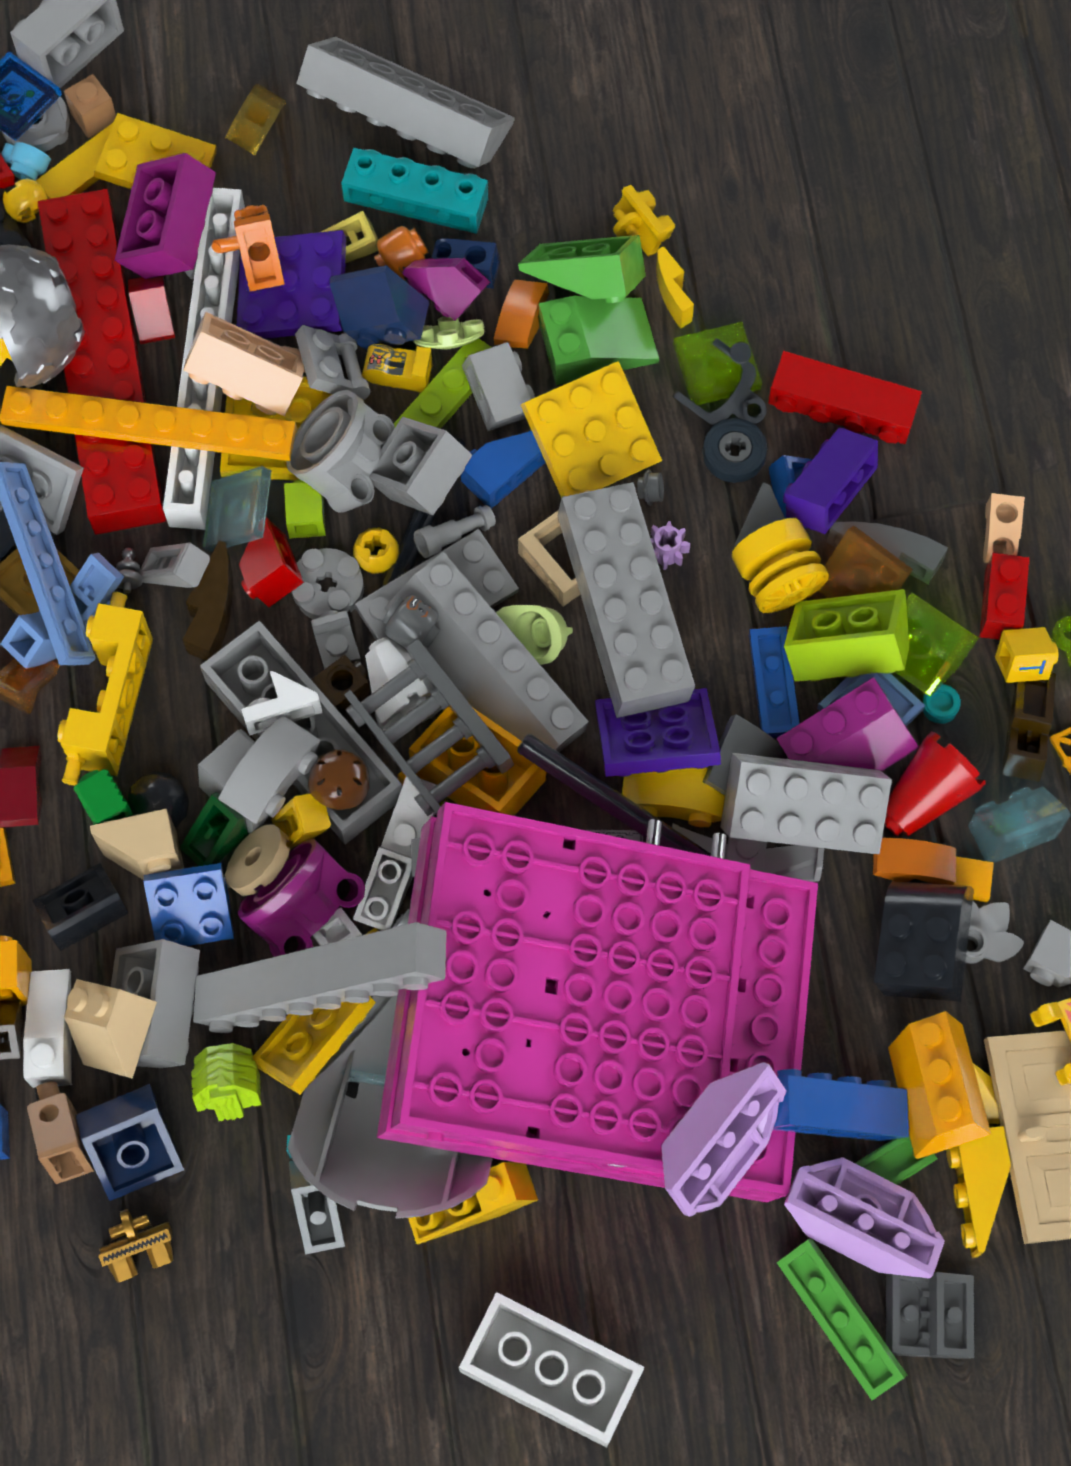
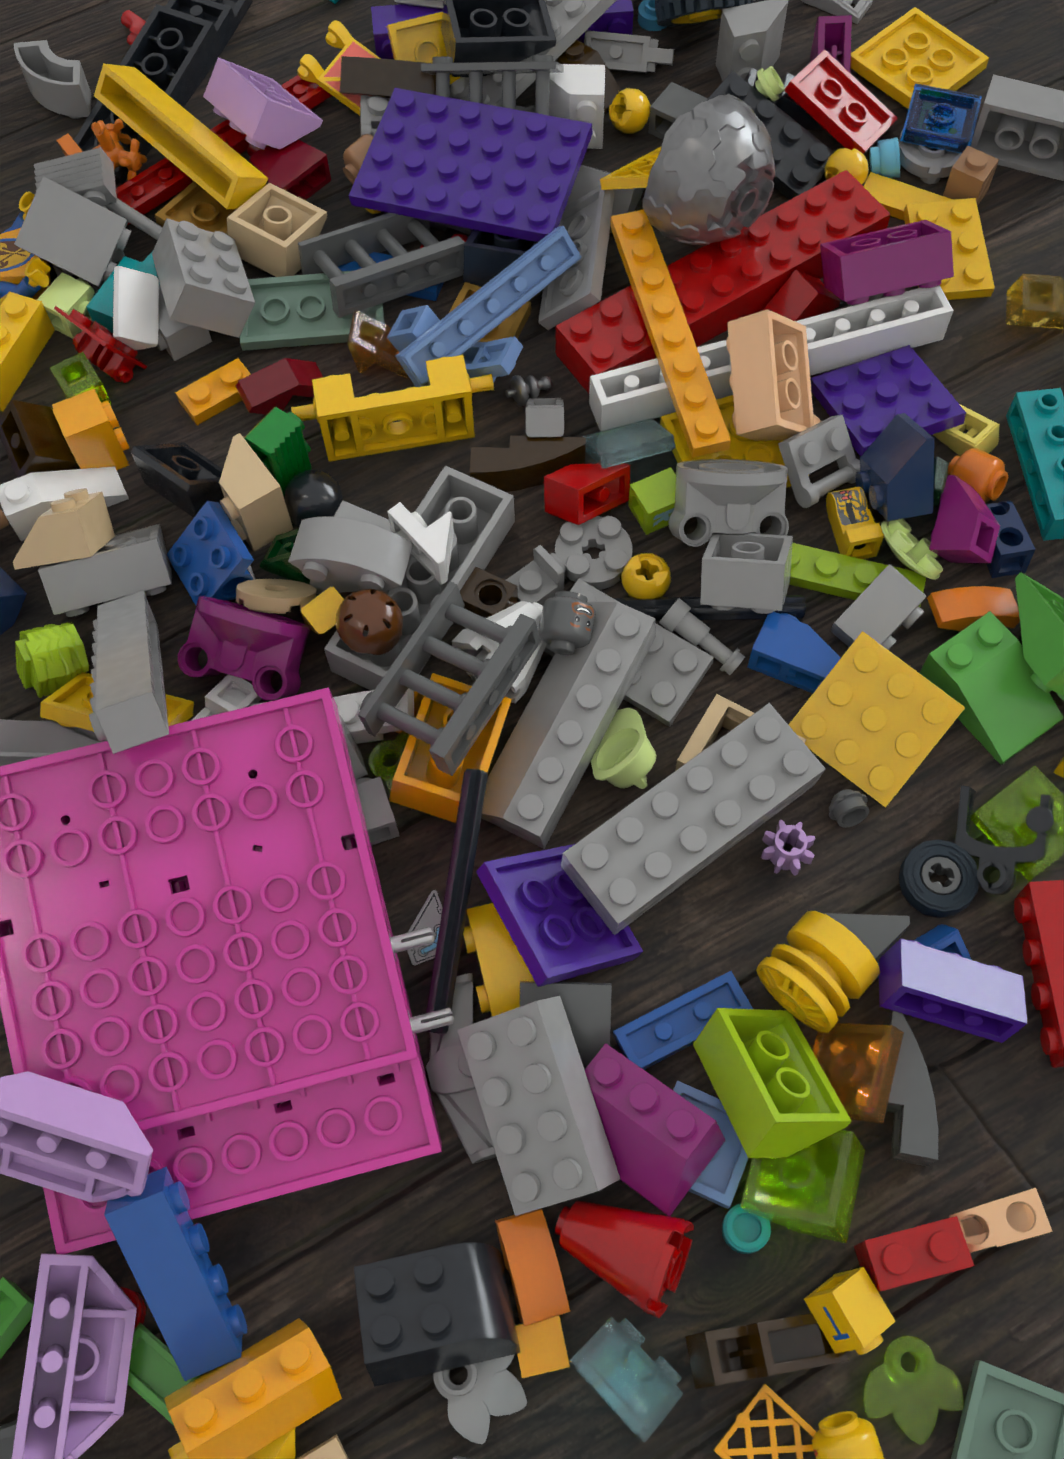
camera: 70 degrees right, 5 degrees down
orange piece [211,205,285,292] -> none

